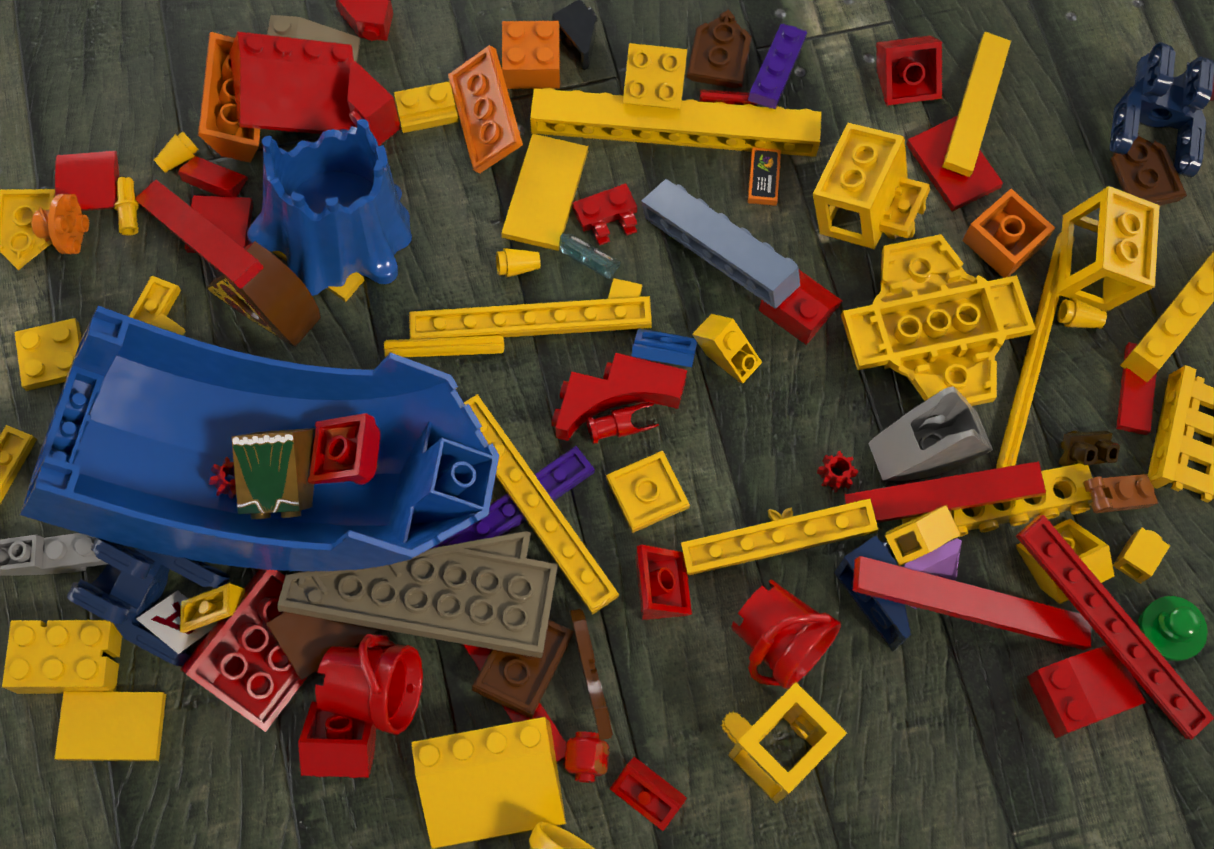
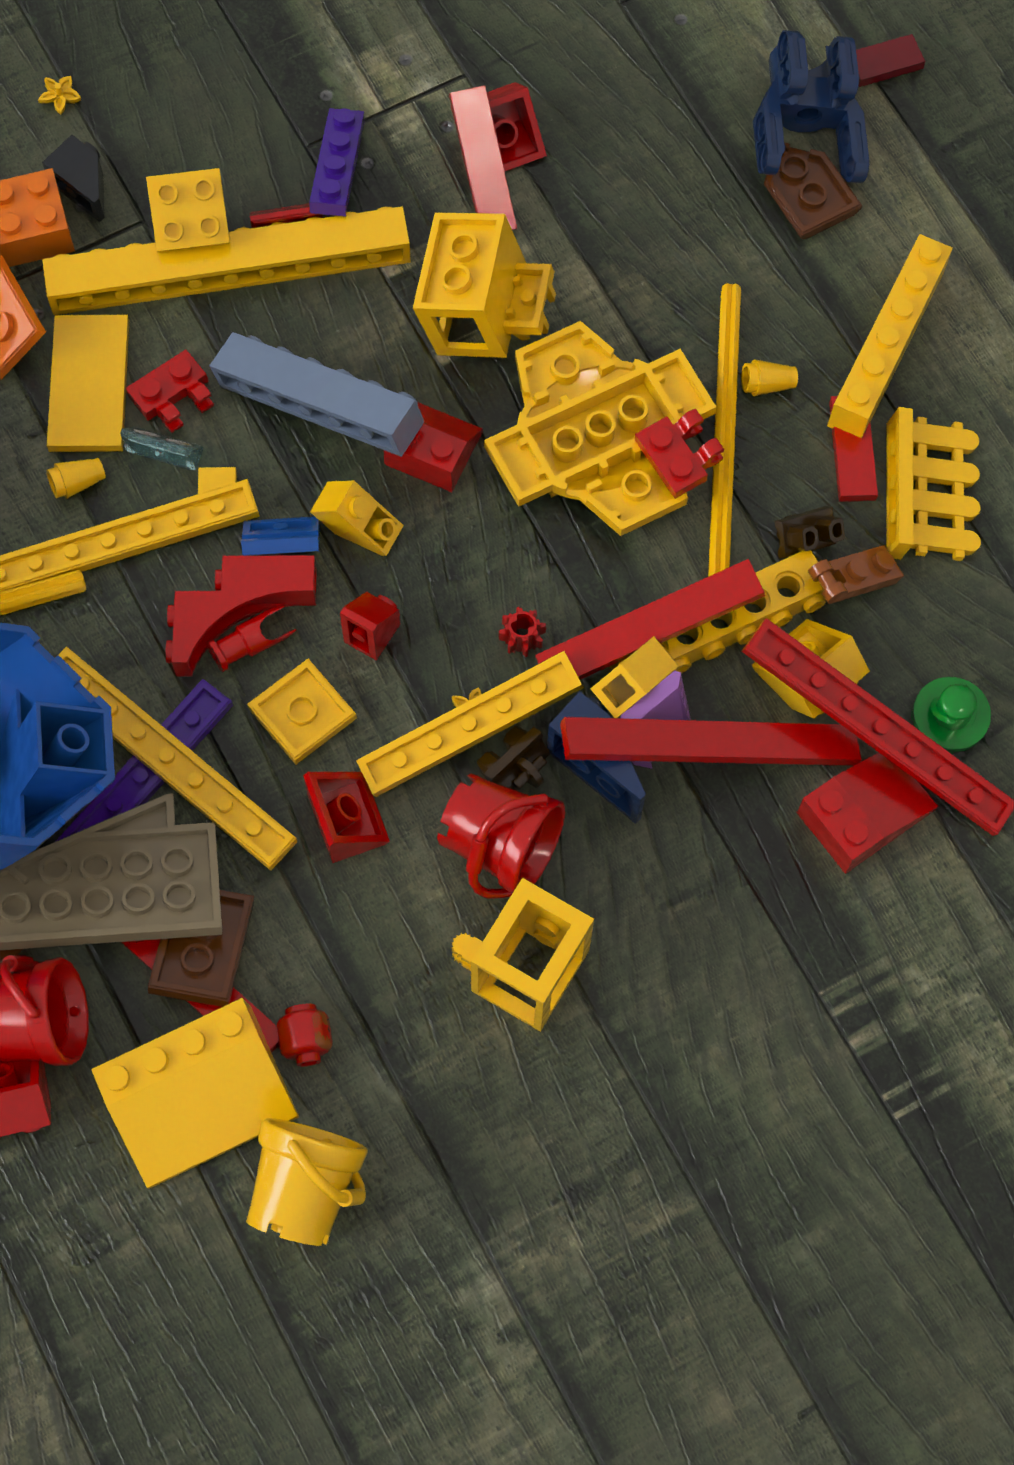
camera: 15 degrees left, 0 degrees up
reddish brown tile [570,608,613,741] -> none
red slope [610,757,687,831] -> none
reddish brown tile [687,9,751,88] -> none
tile [747,147,781,206] -> none
light grey piece [868,386,993,481] -> none
red tile [906,116,1003,212] -> none
yellow tile [942,32,1011,177] -> none
orange brick [962,189,1055,278] -> none
yellow piece [1056,186,1160,312] -> none
yellow brick [1113,528,1170,584] -> none
none -> red slope [340,591,400,661]
none -> tile [449,85,517,231]
none -> dark brown hips [477,726,550,790]
none -> red plate [635,408,724,499]

